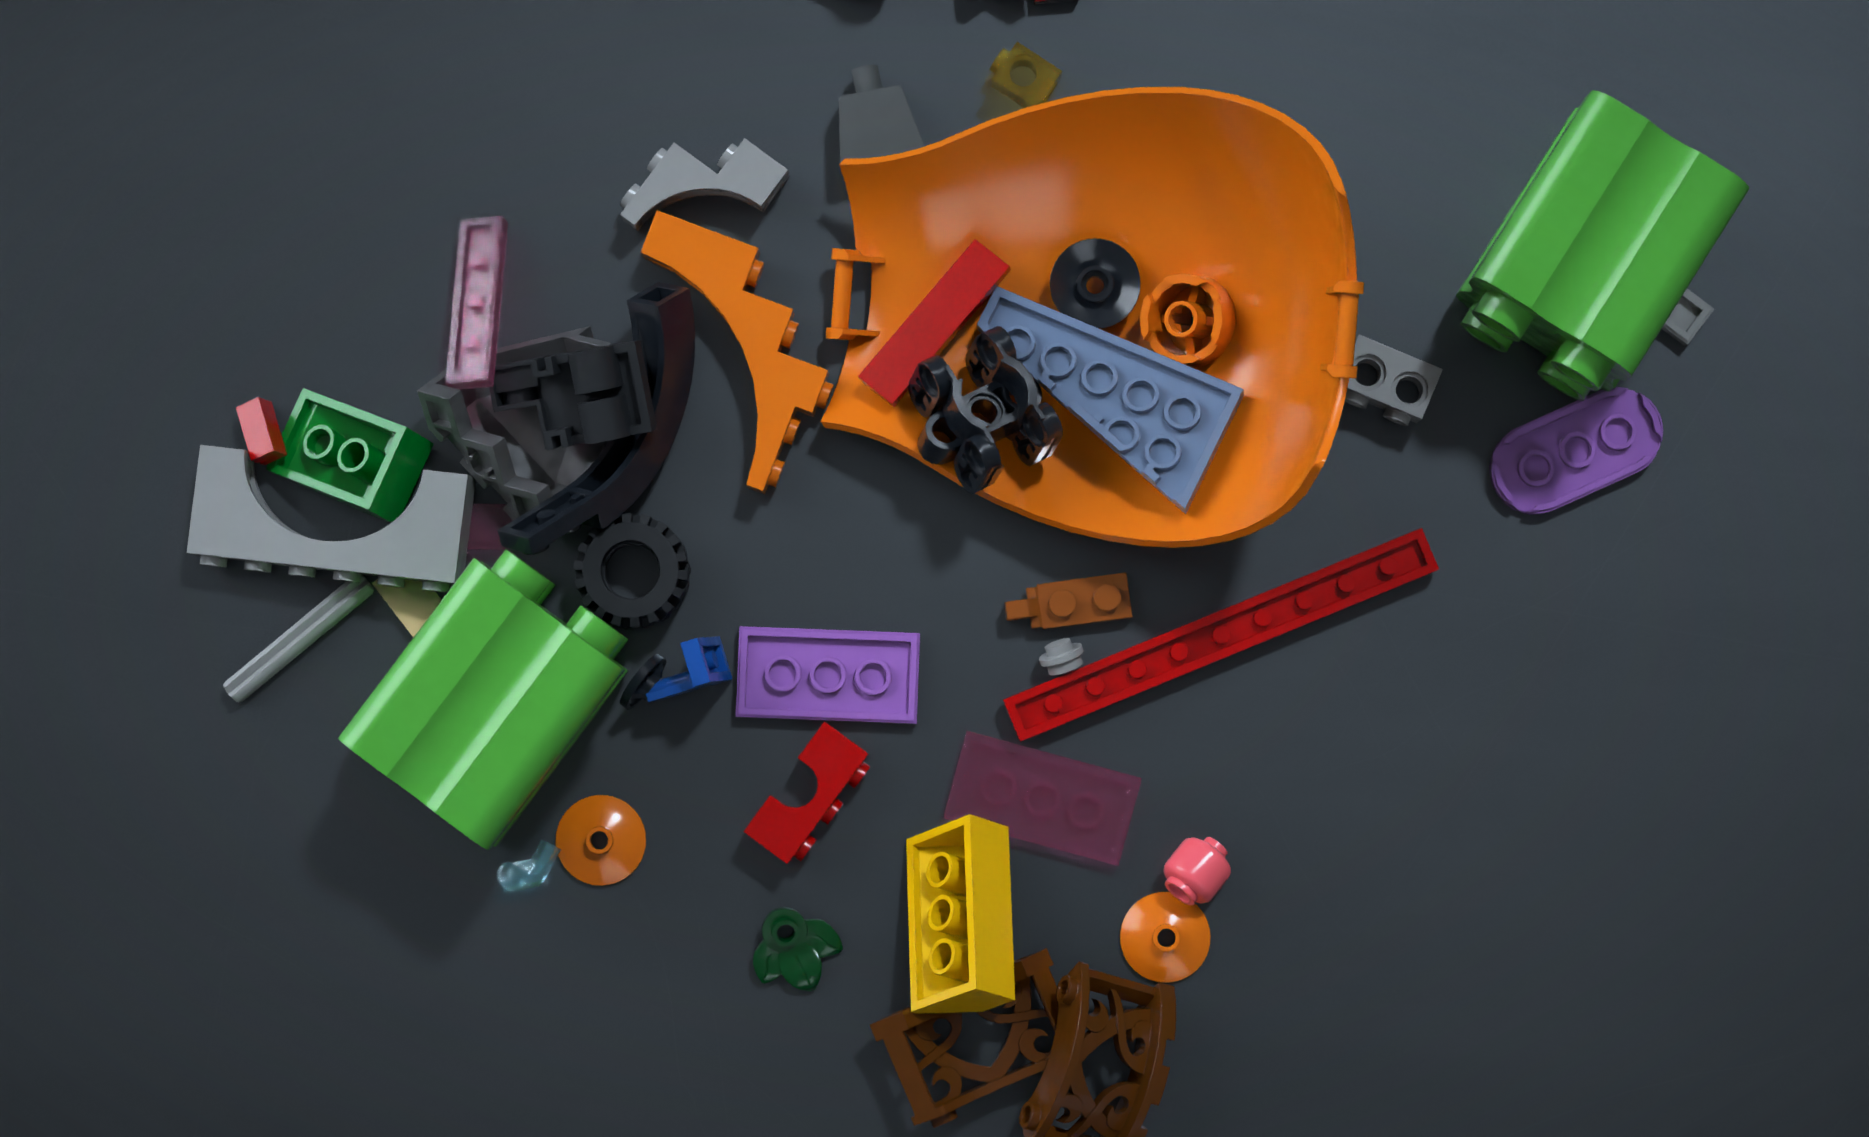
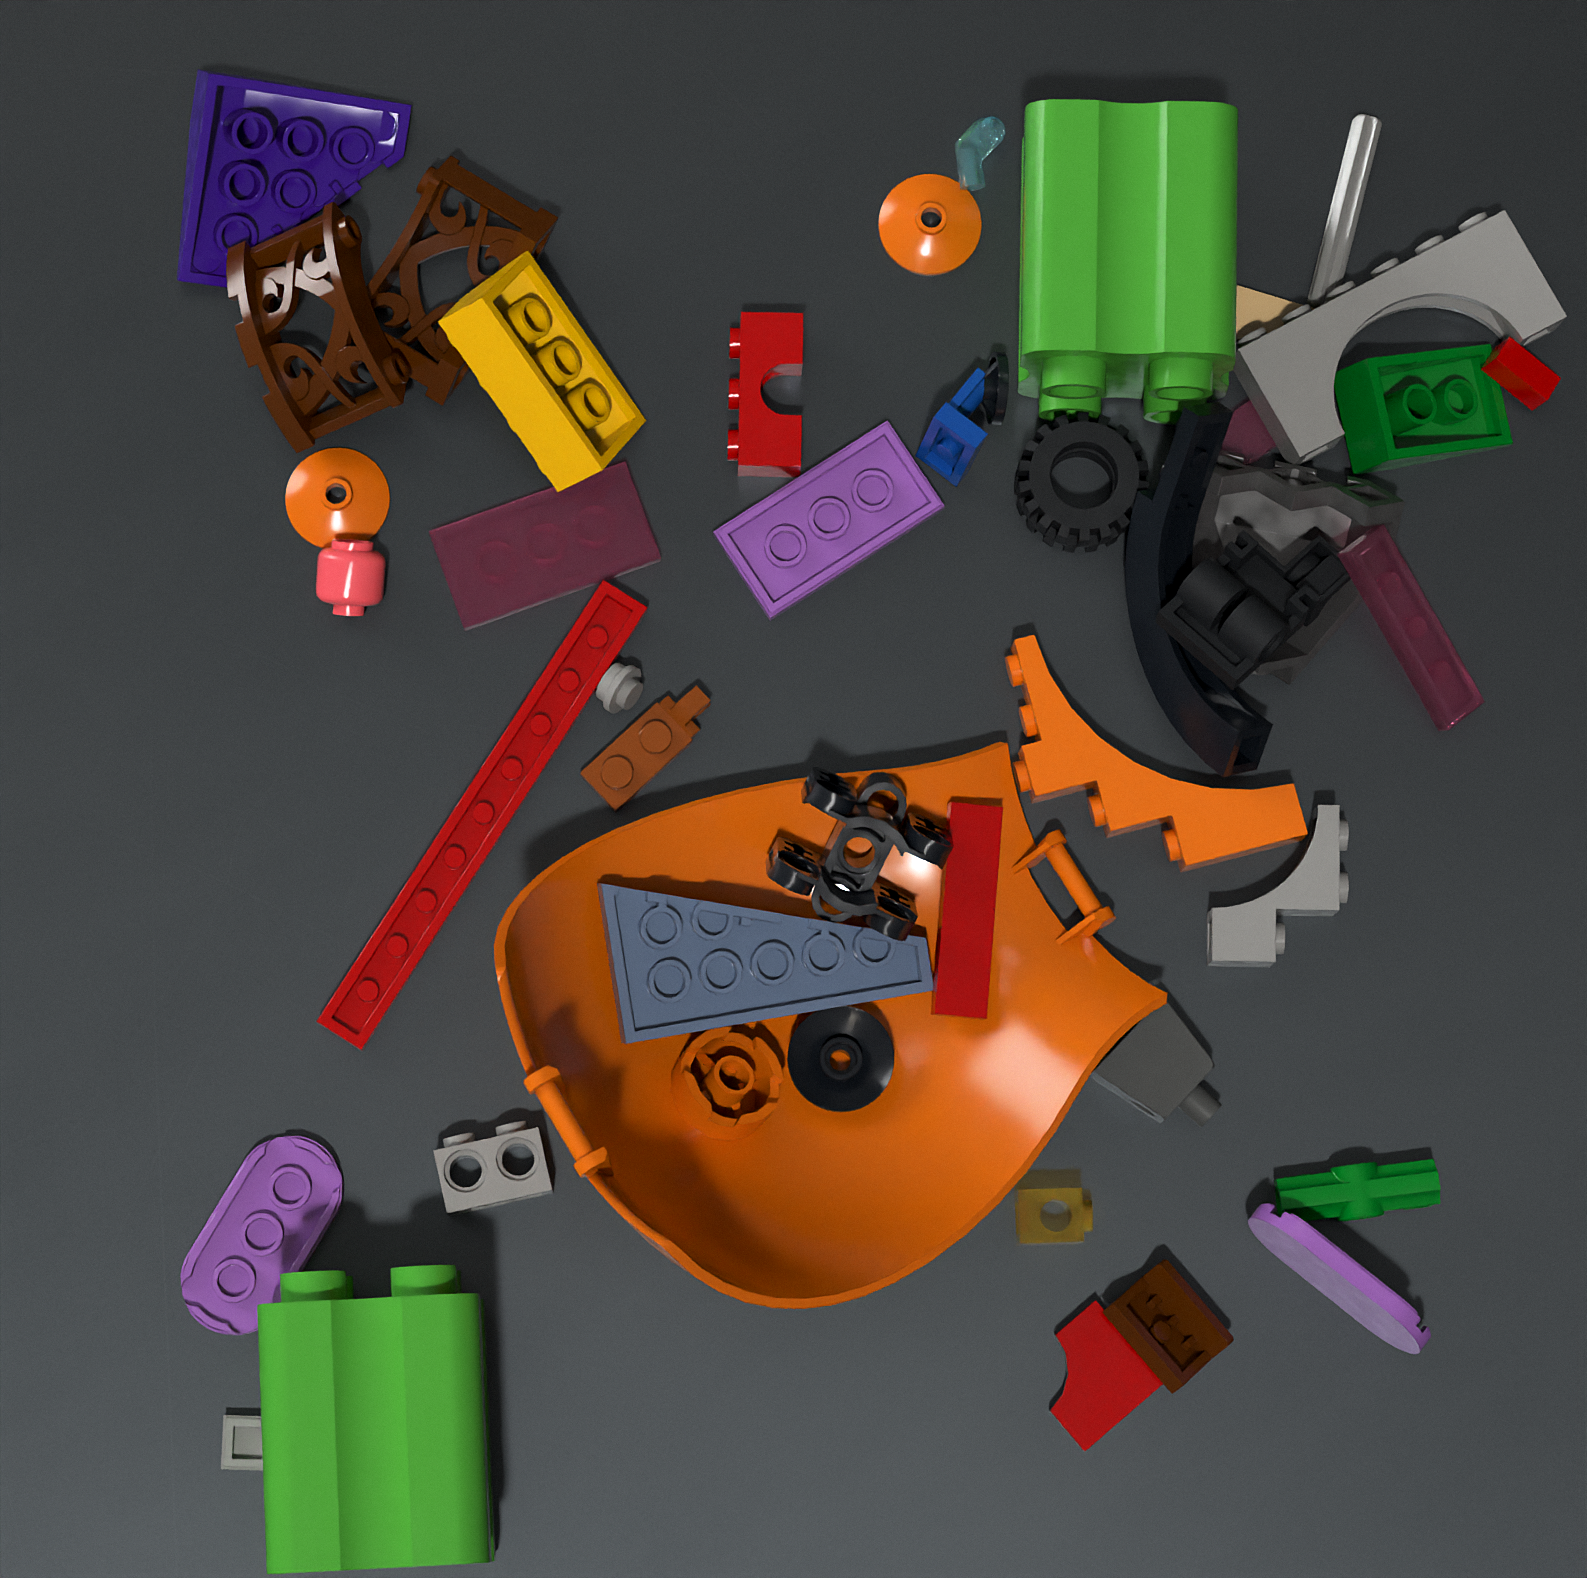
camera: 135 degrees right, 5 degrees down
dark green plate [753,907,843,992] -> none

